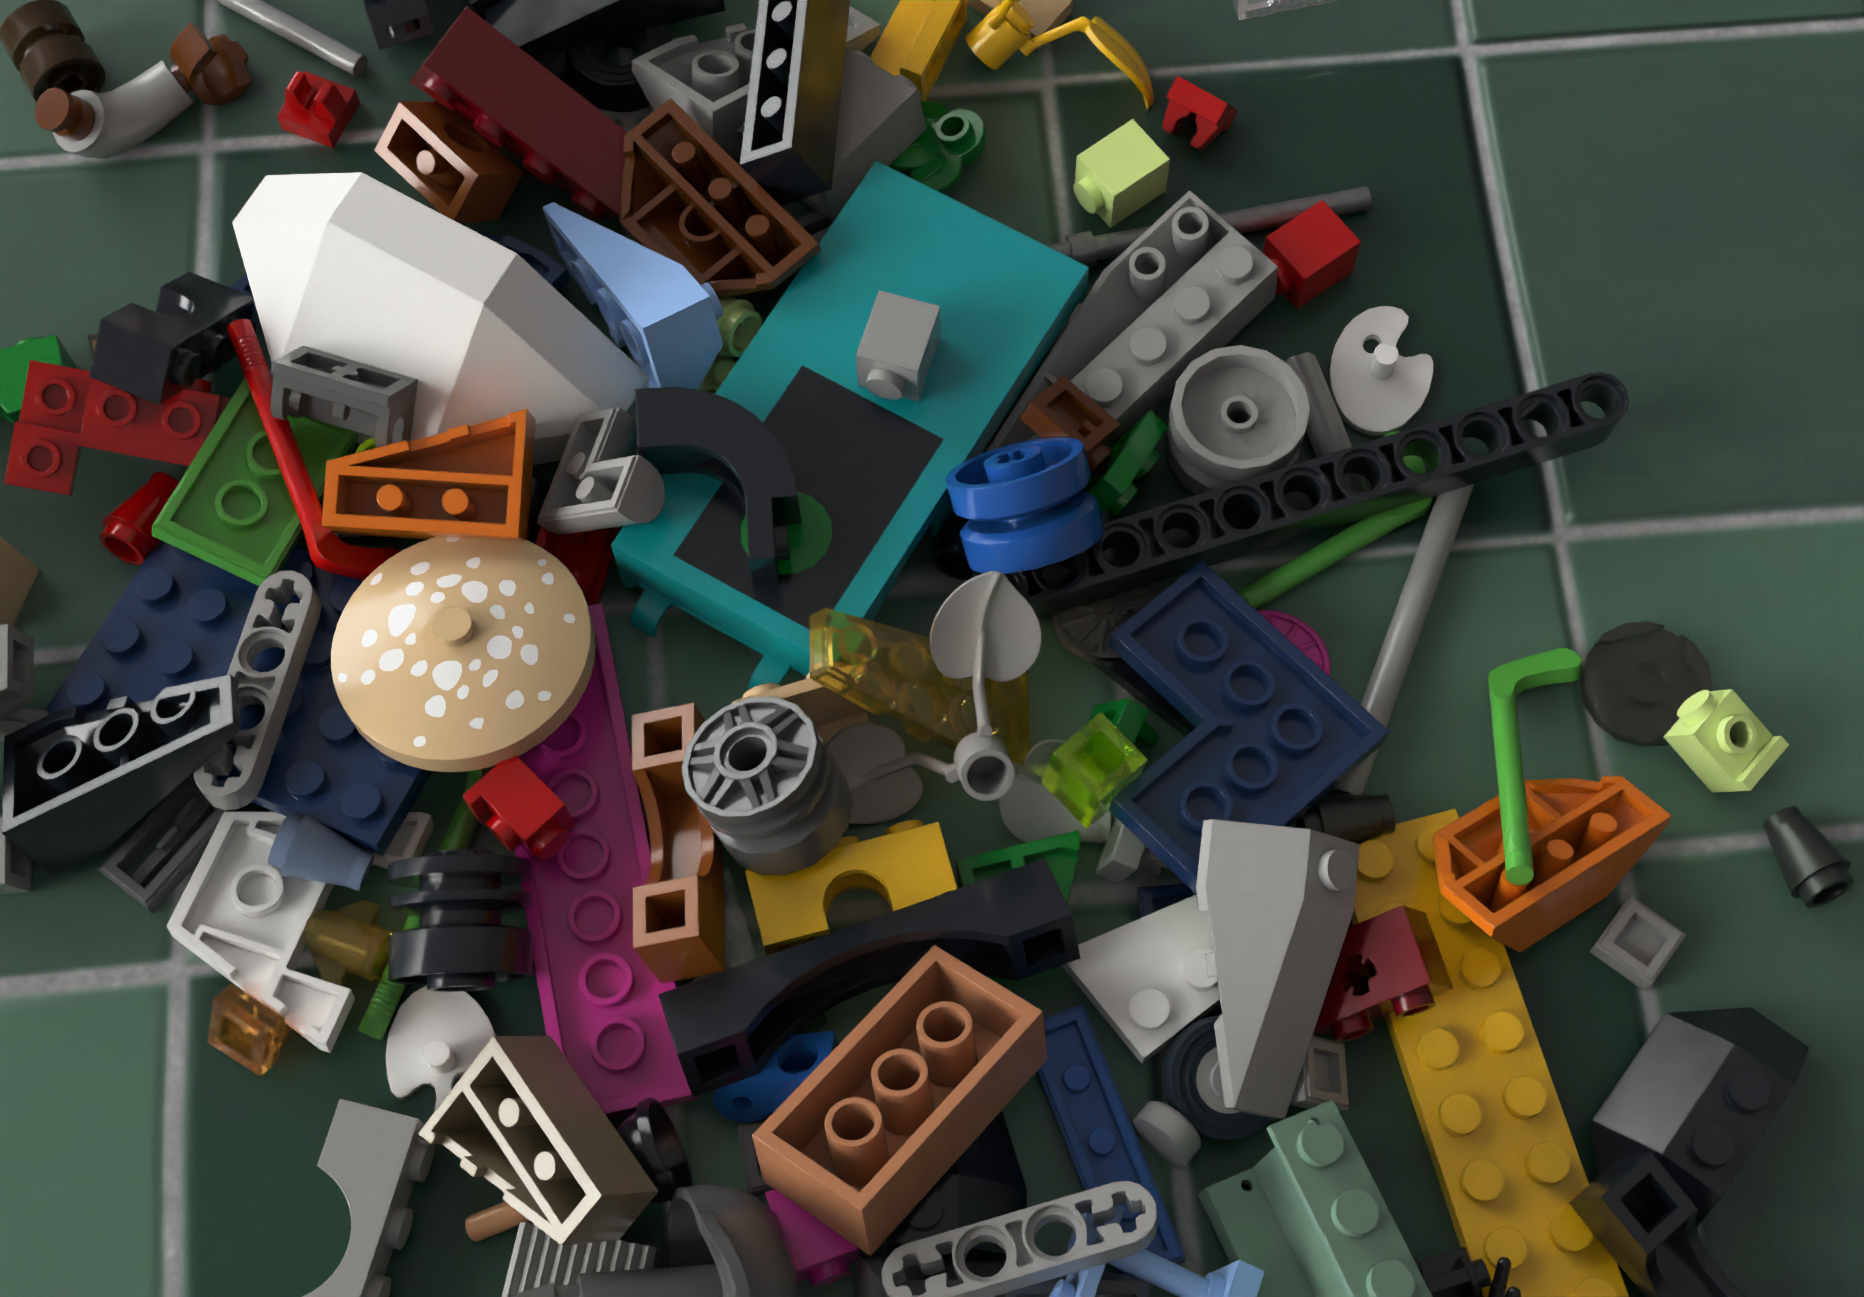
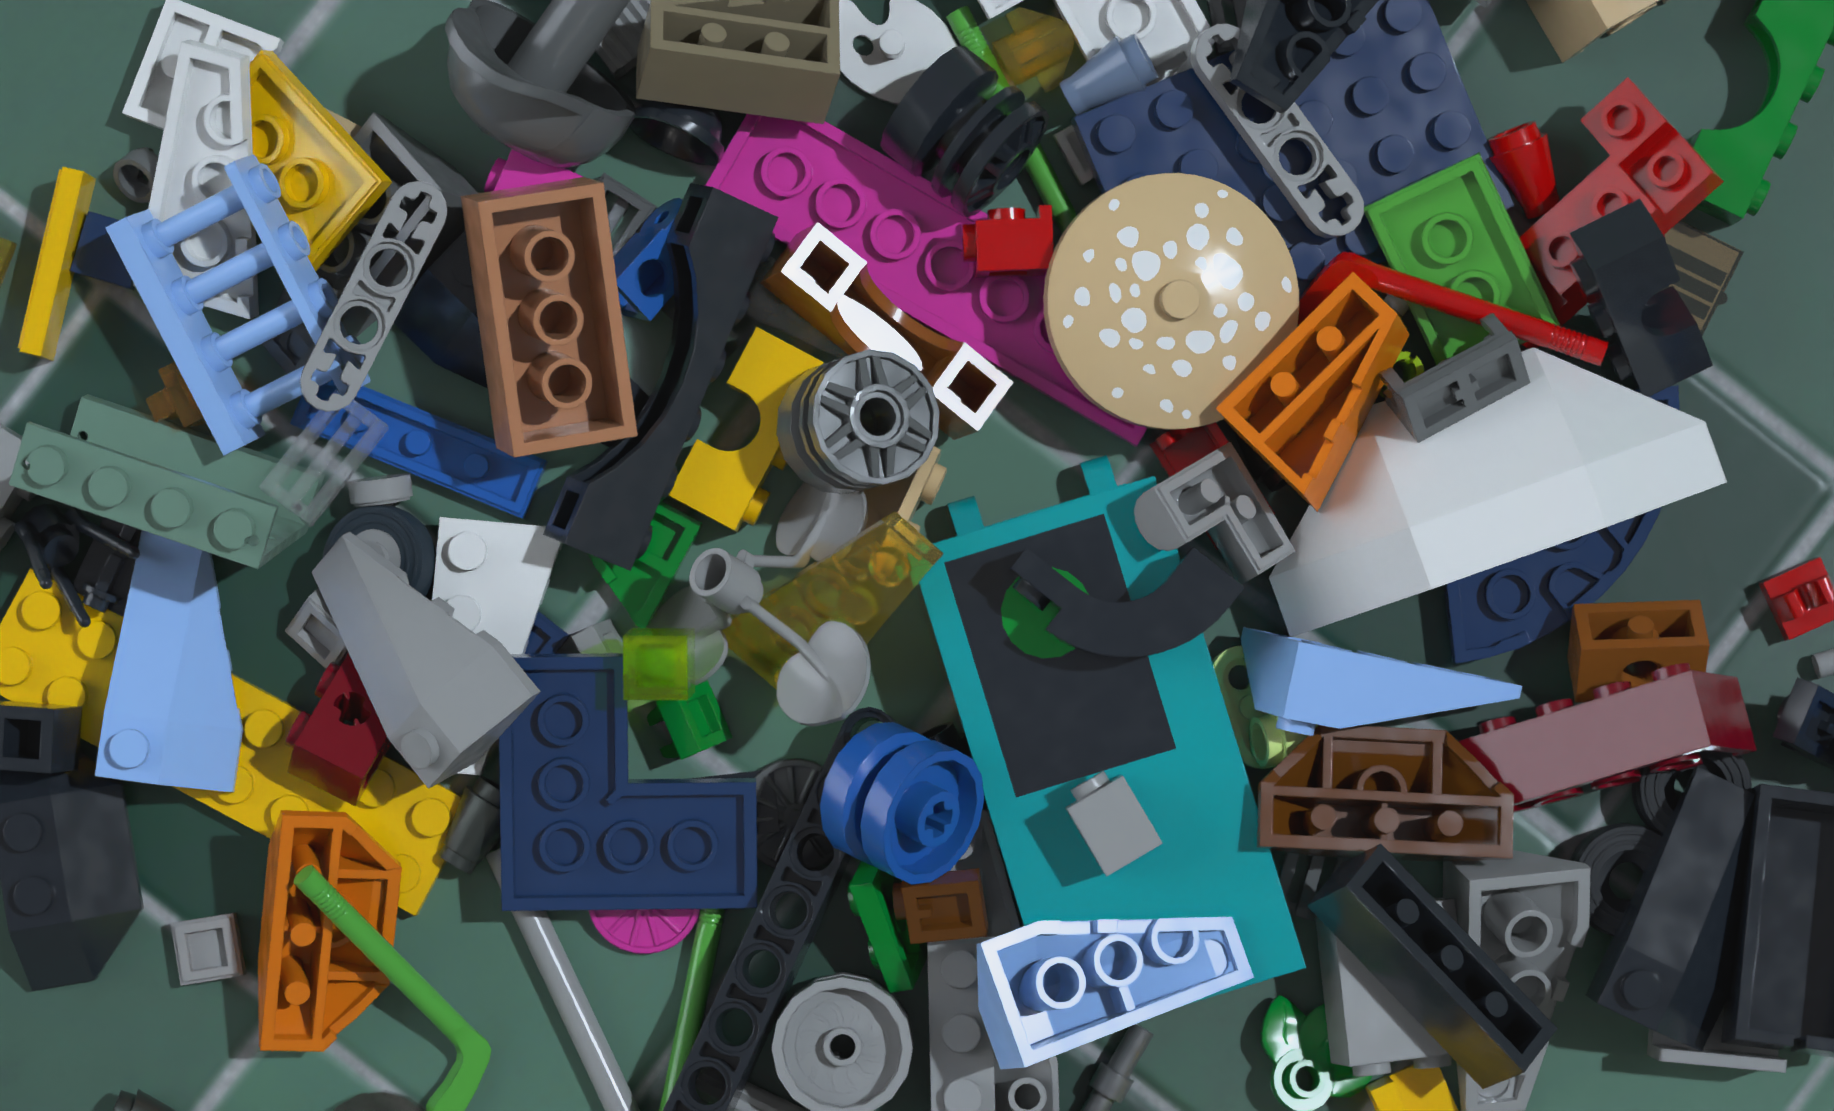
camera: 135 degrees right, 20 degrees up
none -> light blue wedge [95,530,243,792]
none -> clear tile [259,389,389,528]
none -> light blue wedge [977,917,1254,1070]

